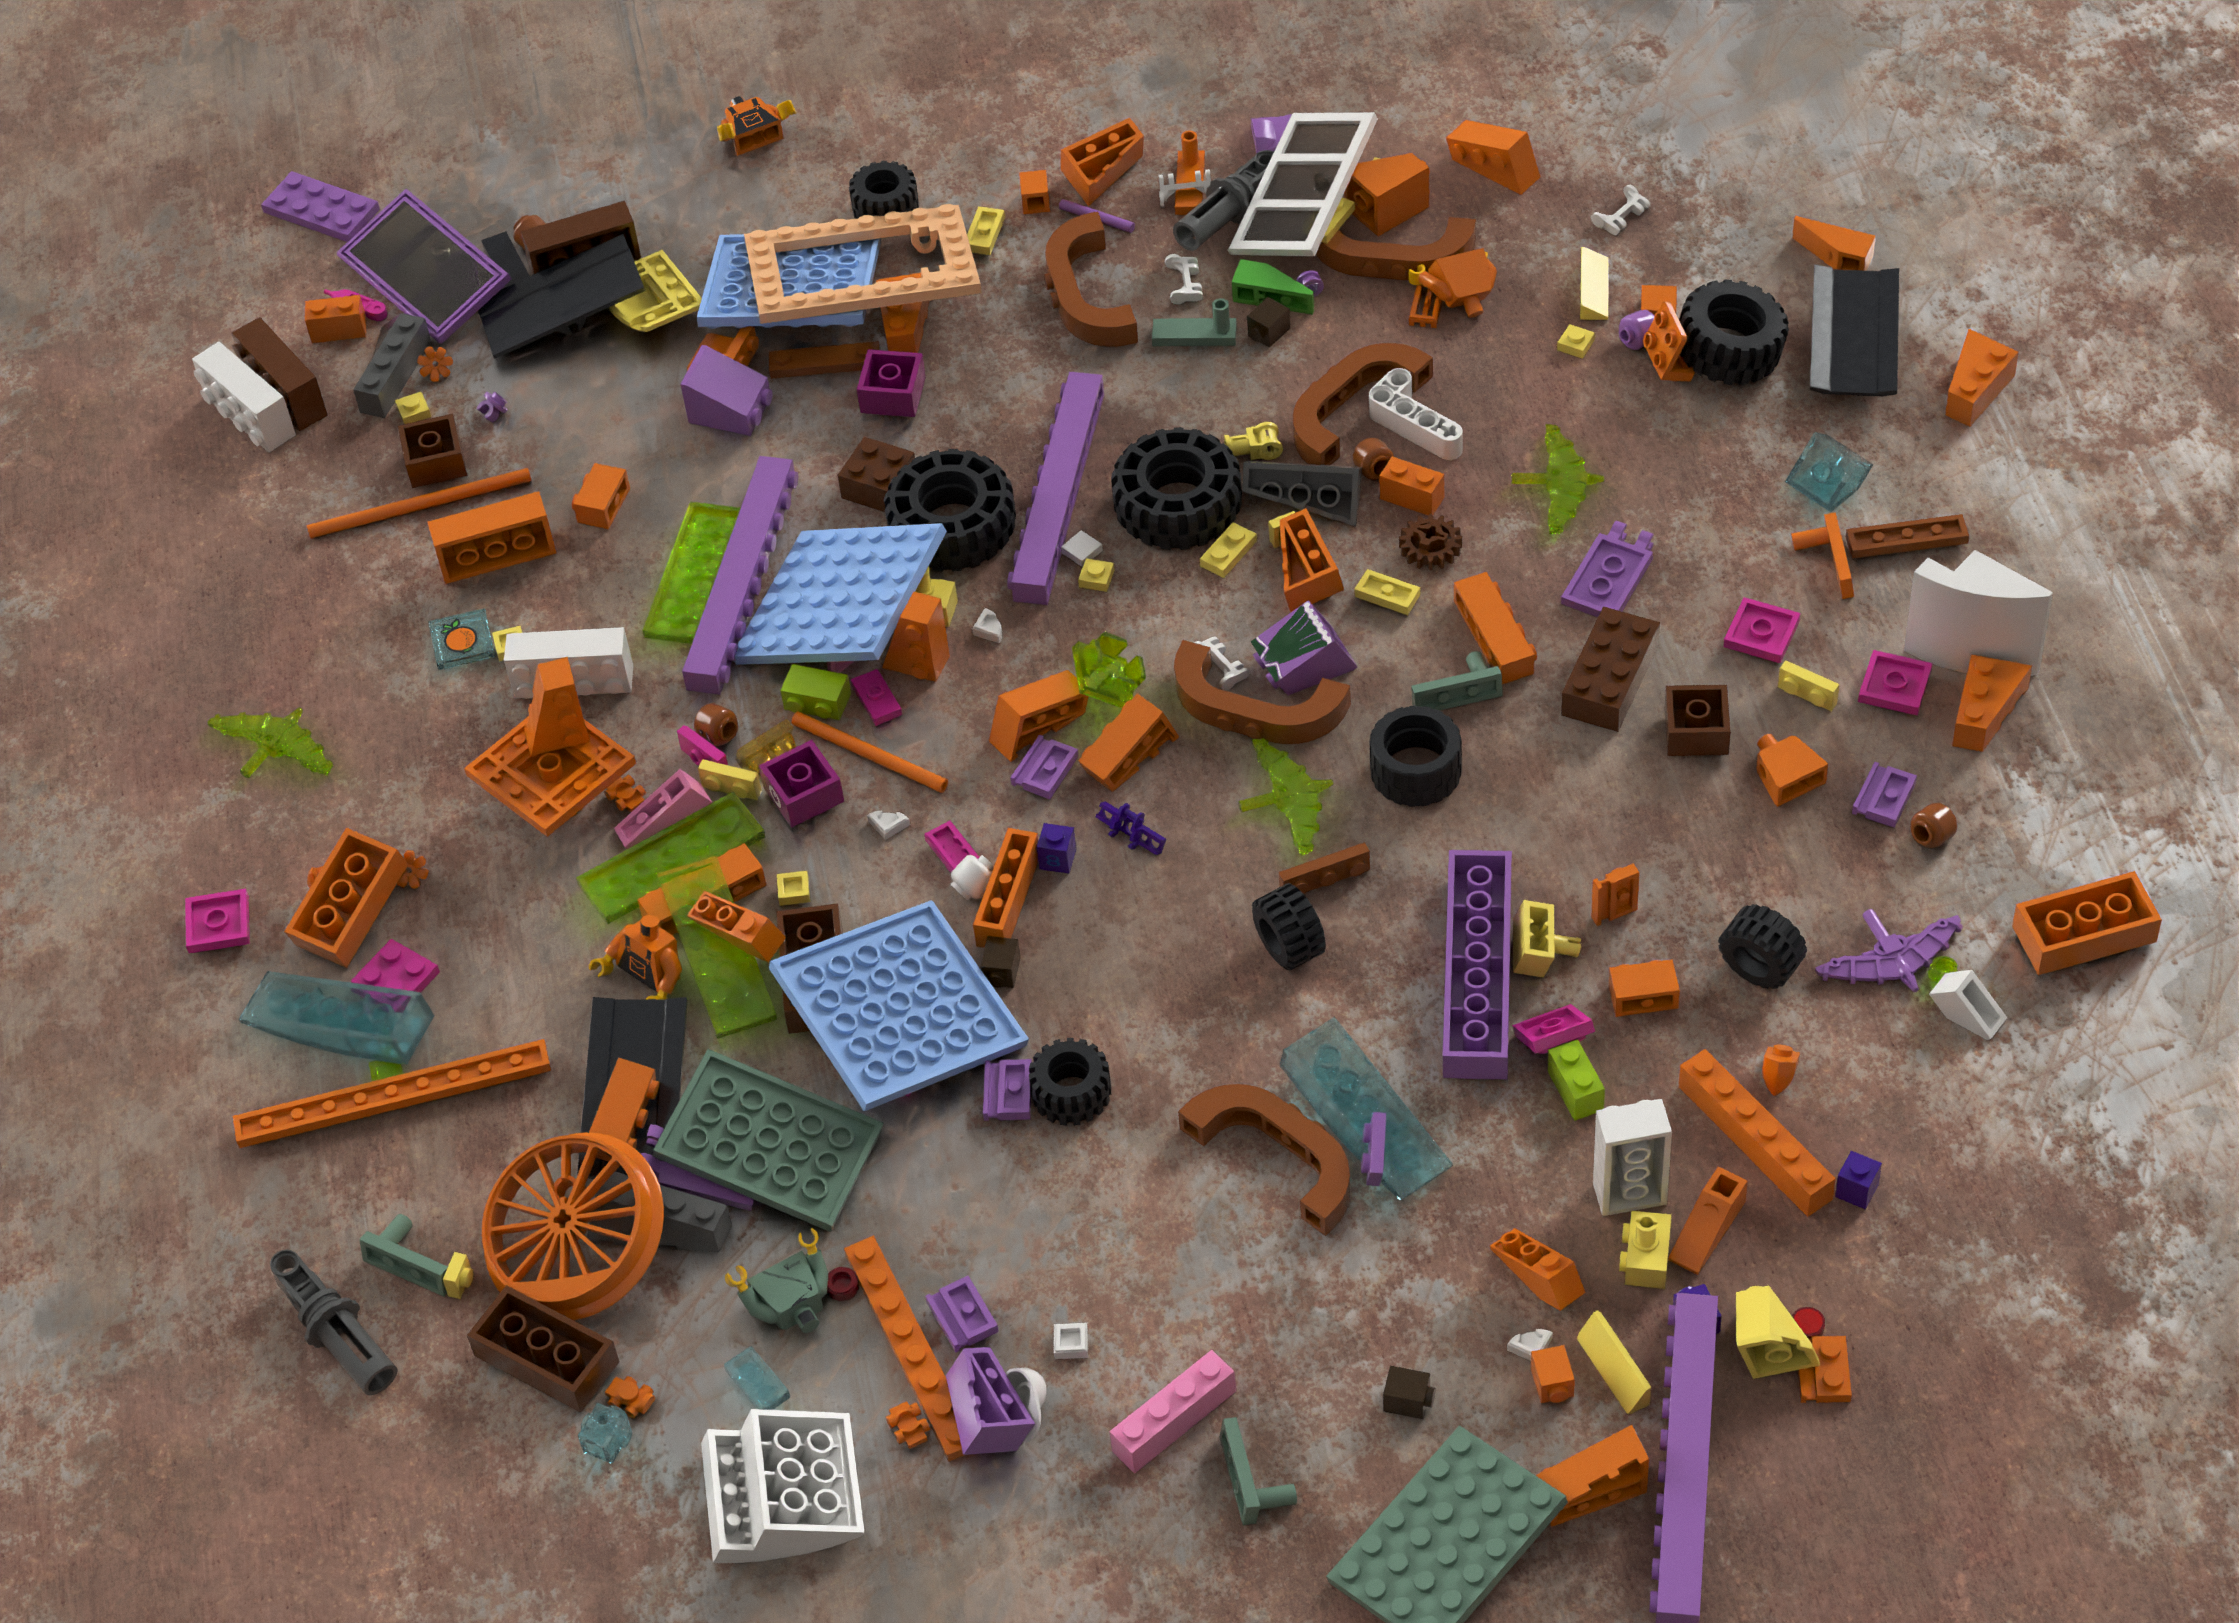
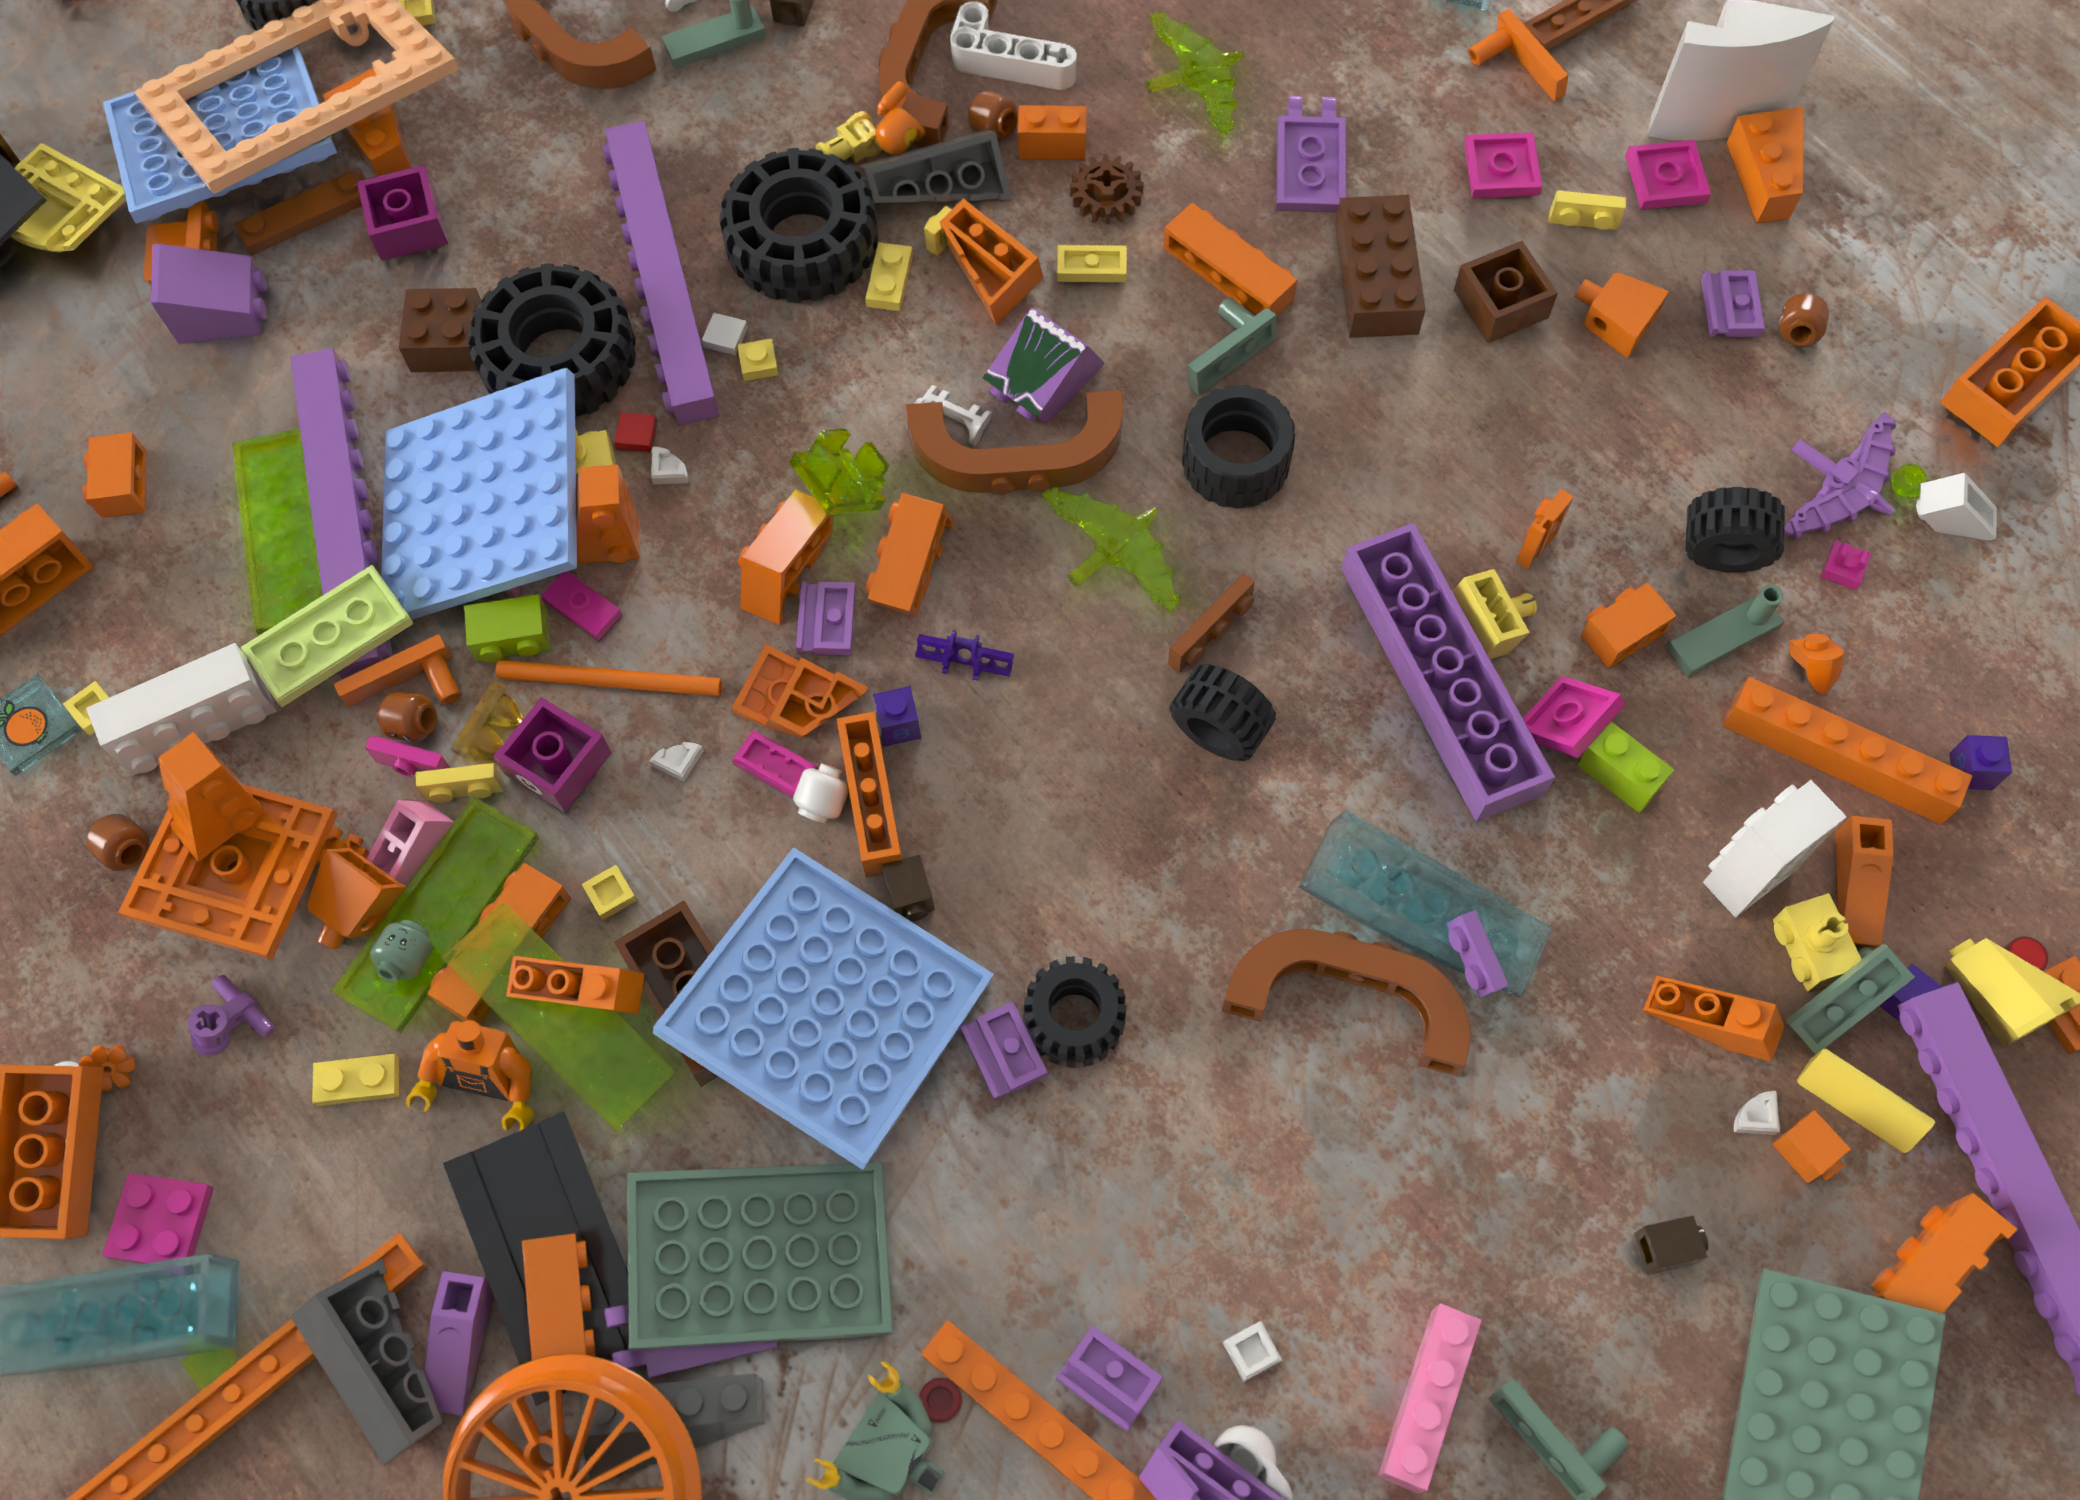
camera: 30 degrees left, 15 degrees up
none -> dark orange head [86,814,149,871]
none -> medium lavender piece [188,975,275,1056]
none -> yellowish green tile [240,565,414,707]
none -> dark grey wedge [291,1258,443,1465]
none -> orange torso [307,848,406,949]
none -> light yellow plate [312,1054,399,1107]
none -> orange piece [333,634,462,707]
none -> sand green head [370,920,433,982]
none -> medium lavender slope [425,1271,494,1416]
none -> red tile [614,412,658,452]
none -> orange slope [730,643,868,738]
none -> orange piece [875,81,925,155]
none -> sand green piece [1666,585,1784,677]
none -> sand green piece [1785,943,1915,1054]
none -> dark pink tile [1820,540,1871,590]

